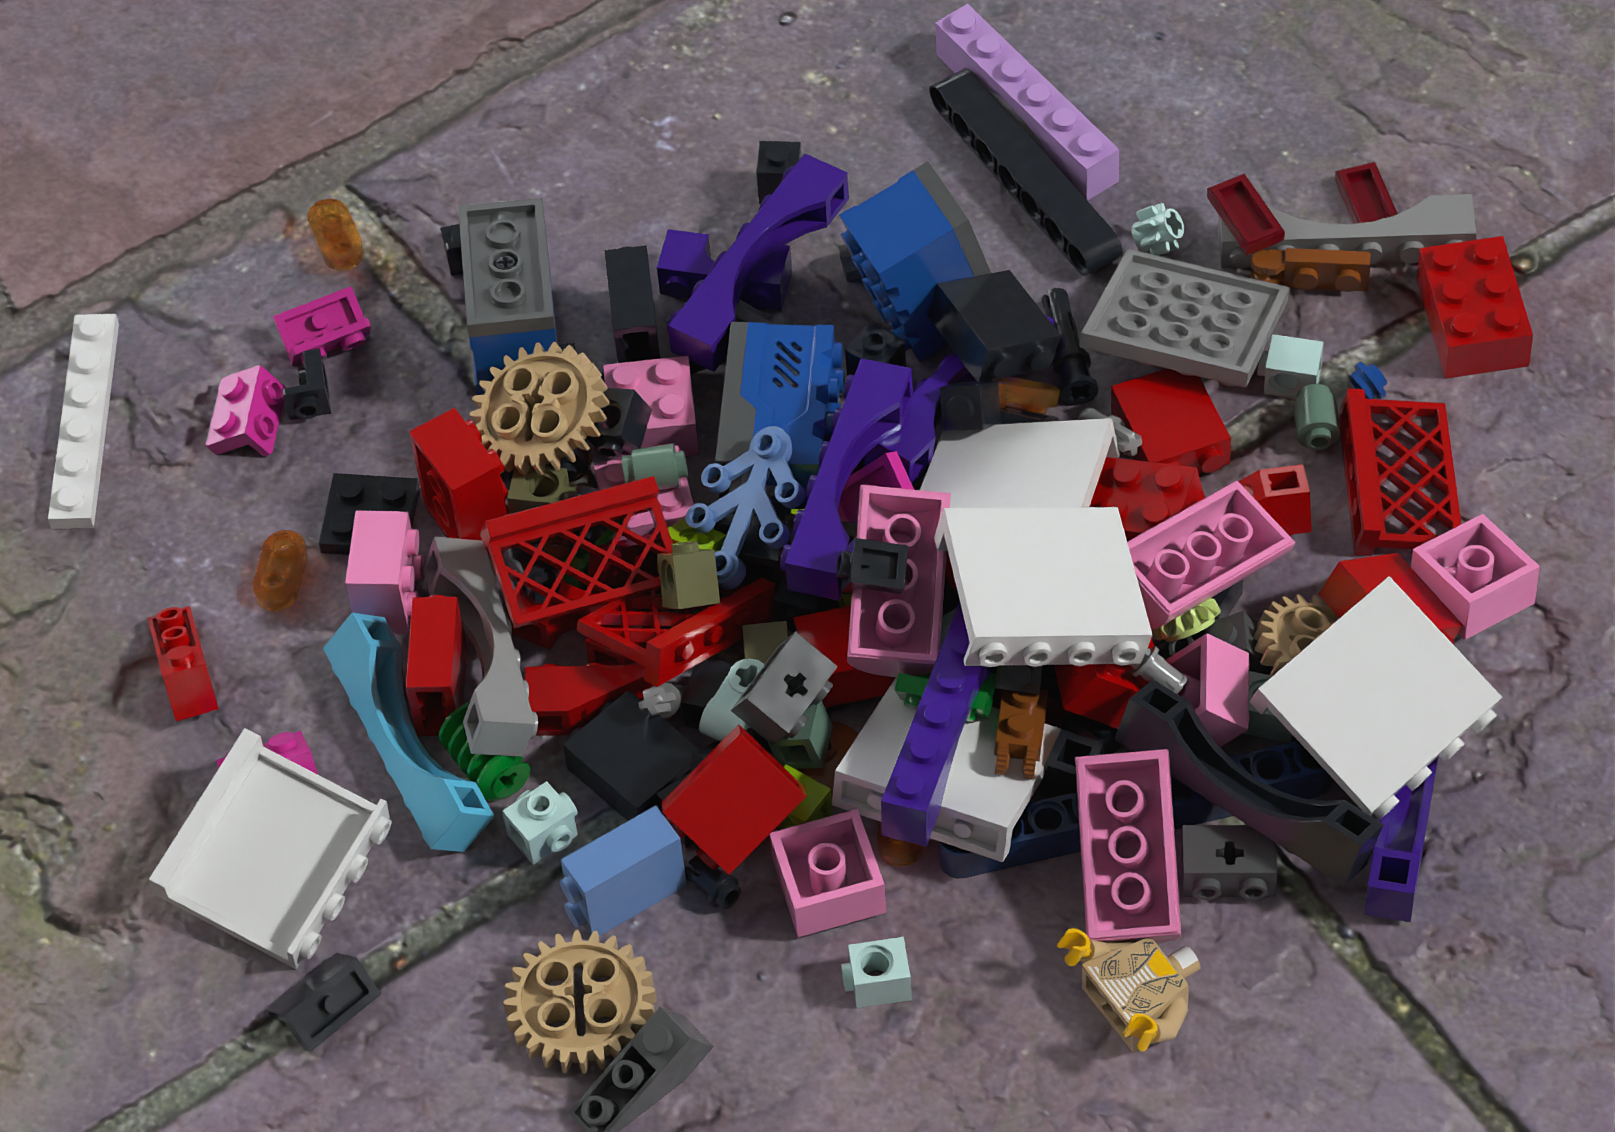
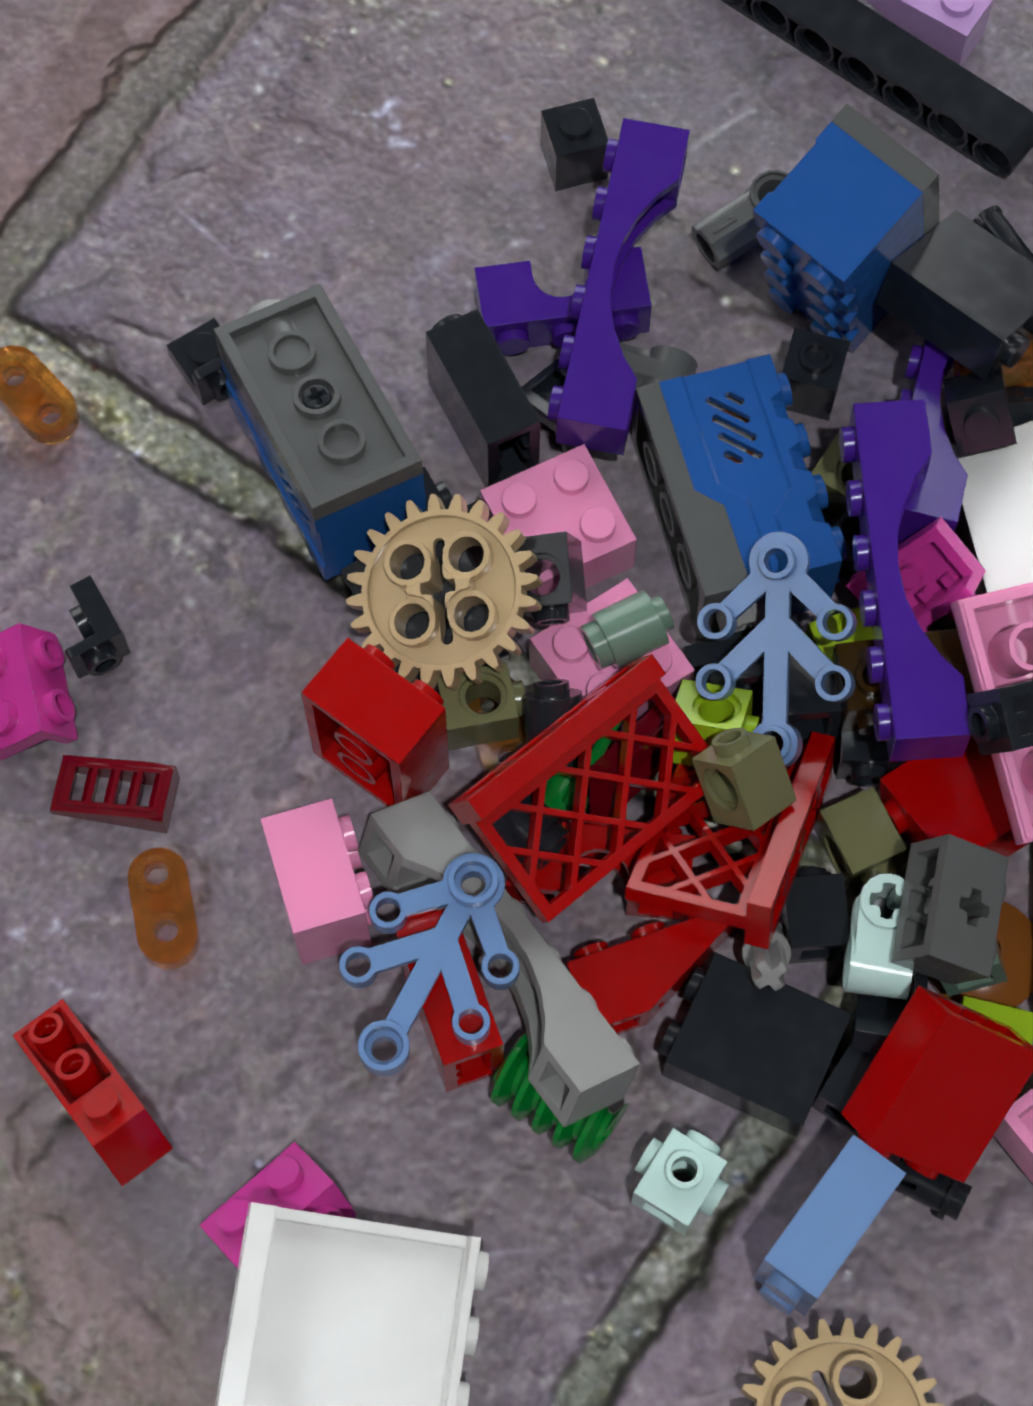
camera: 25 degrees left, 15 degrees up
dark pink bracket [273,286,371,366] -> none
black plate [318,473,420,555] -> none
medium azure arch [323,612,494,852] -> none
none -> dark red slope [50,755,180,834]
none -> medium blue plant [339,853,520,1076]

